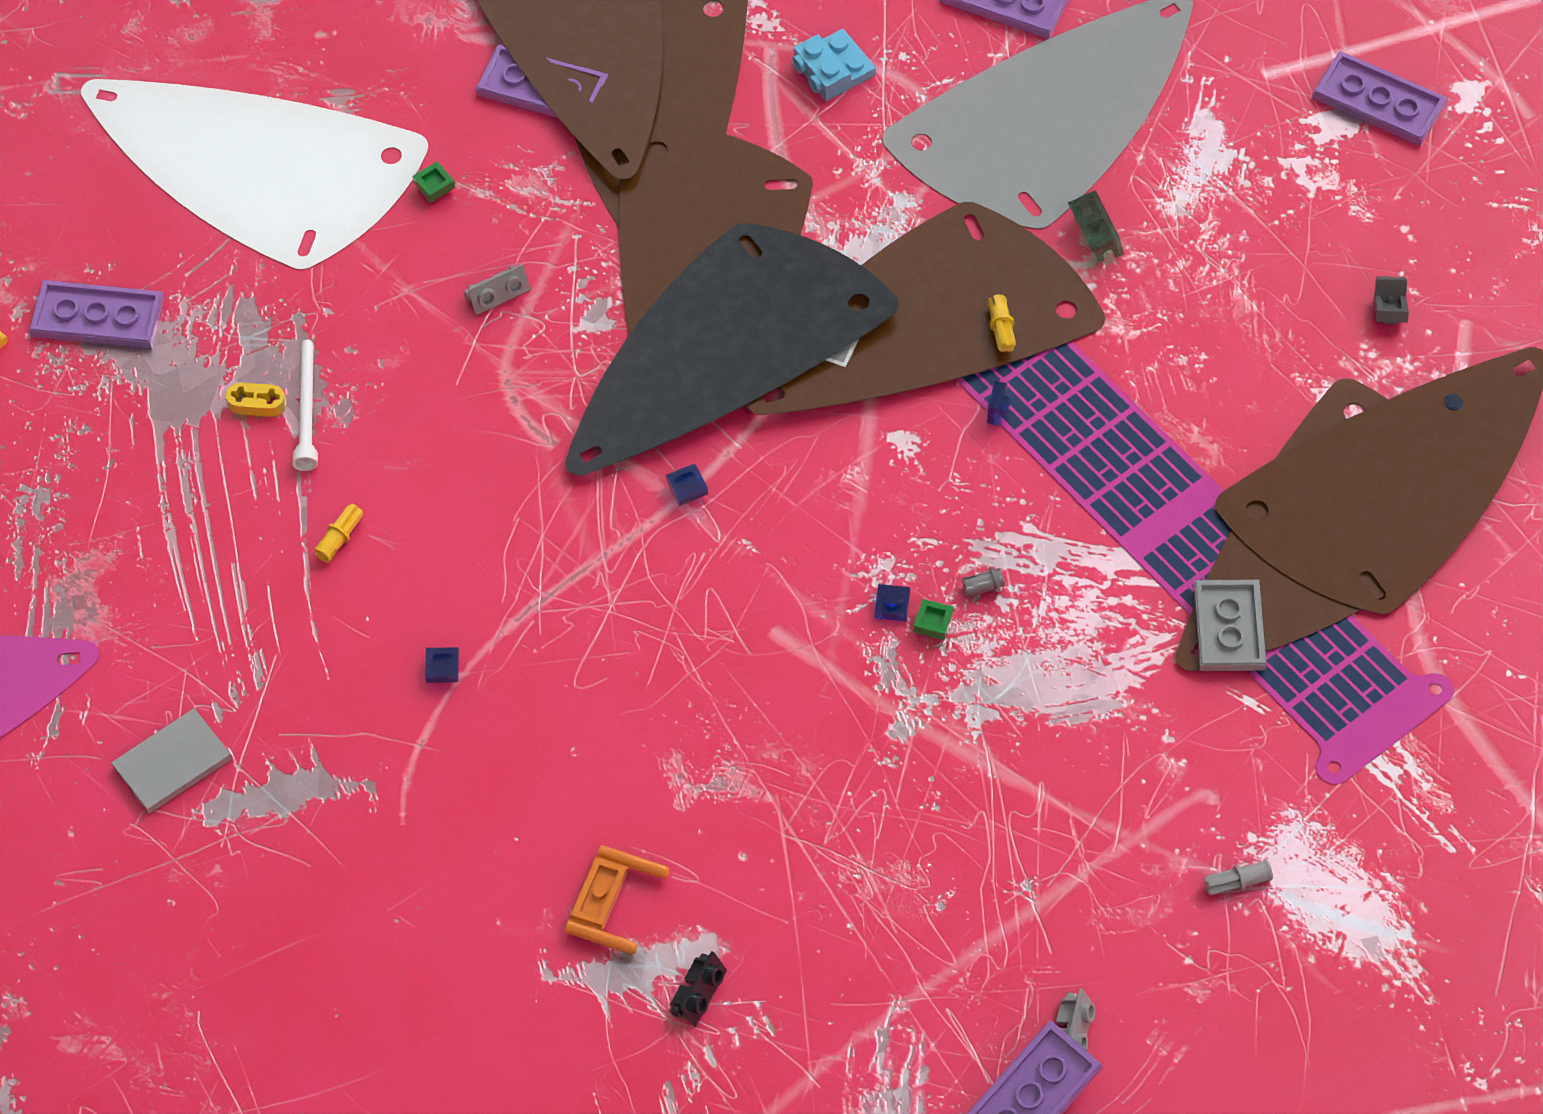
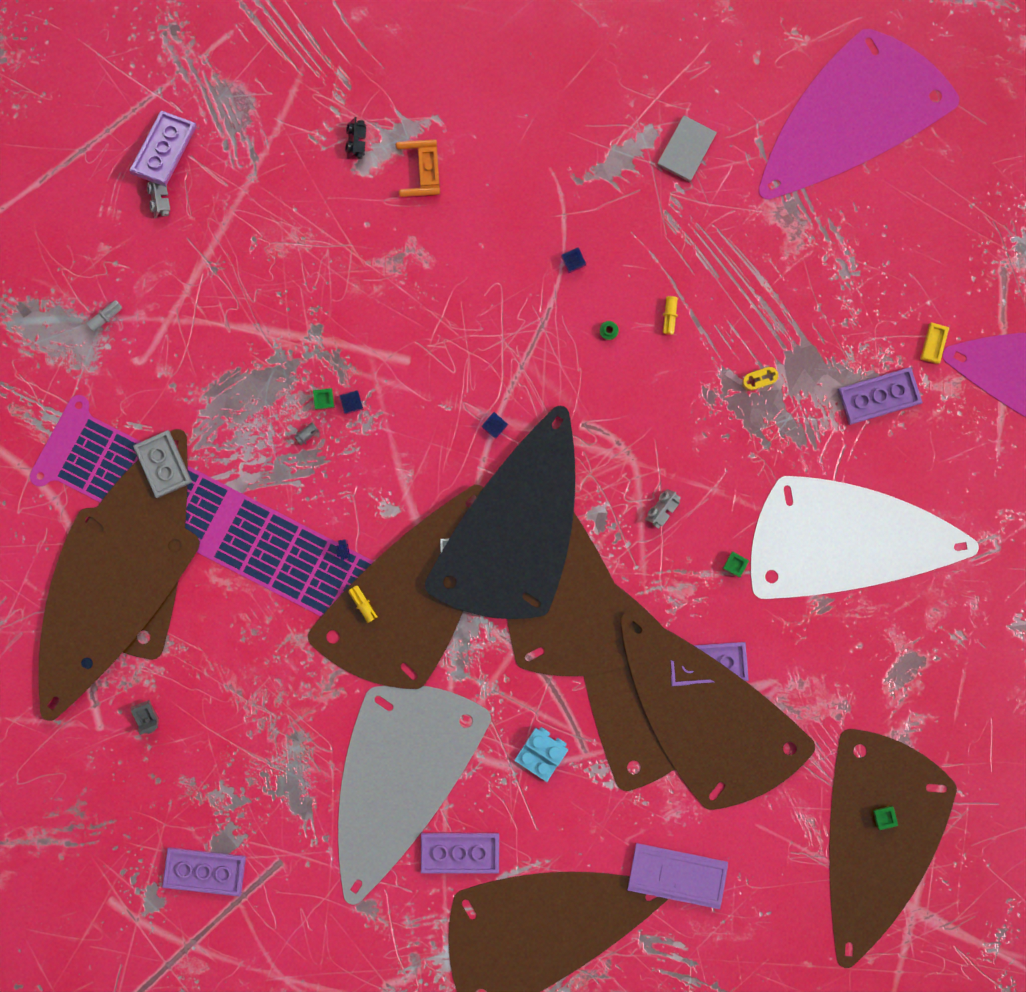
camera: 150 degrees right, 25 degrees up
white piece [292,340,318,471] -> none
hinge [1068,190,1124,262] -> none
none -> green plate [600,321,619,340]

